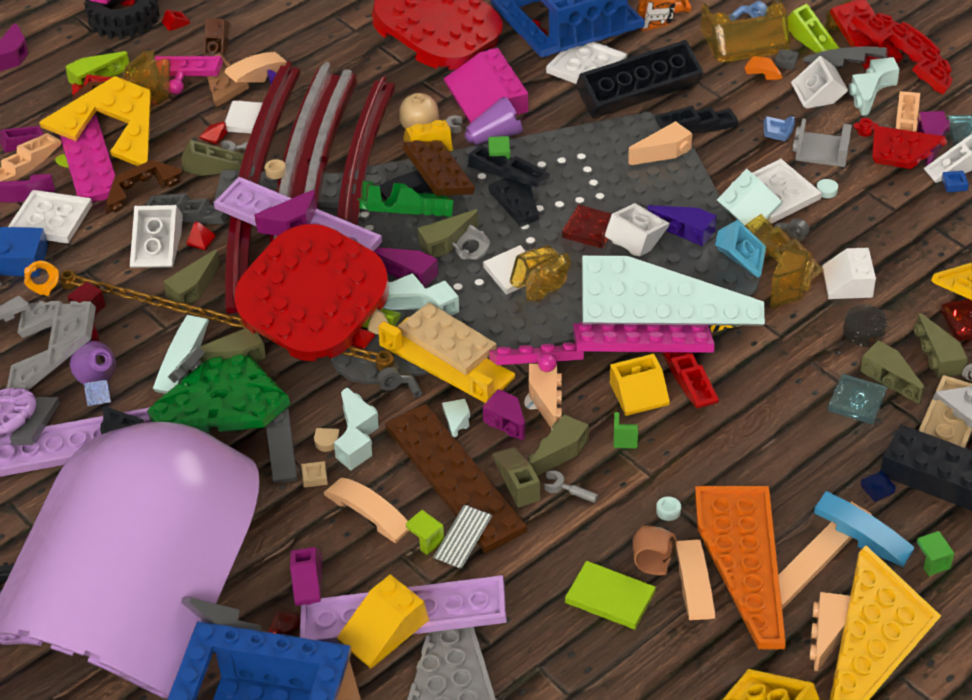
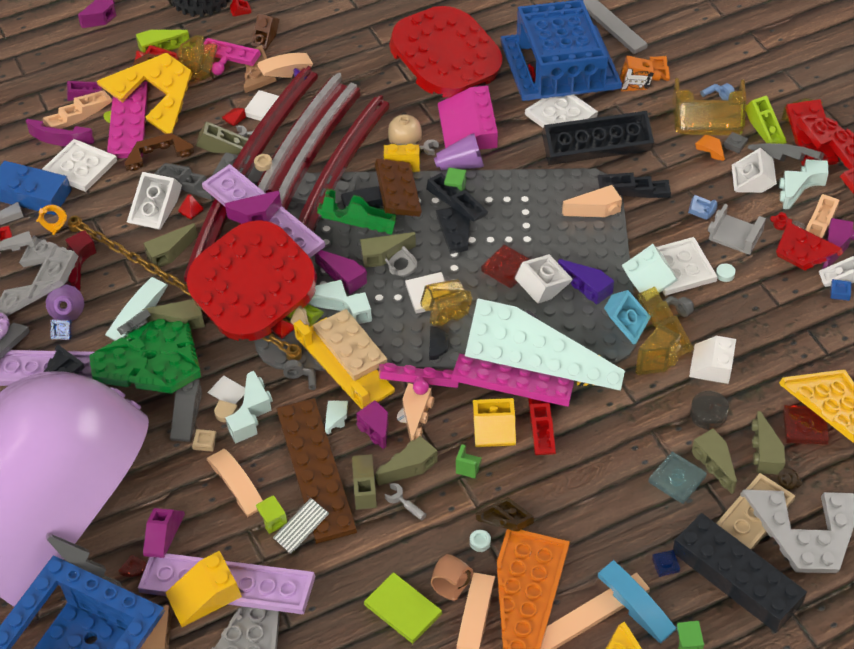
camera: 15 degrees right, 5 degrees up
none -> white sticker [207,376,245,404]
none -> black tile [429,326,449,361]
none -> dark brown wing [476,497,534,532]

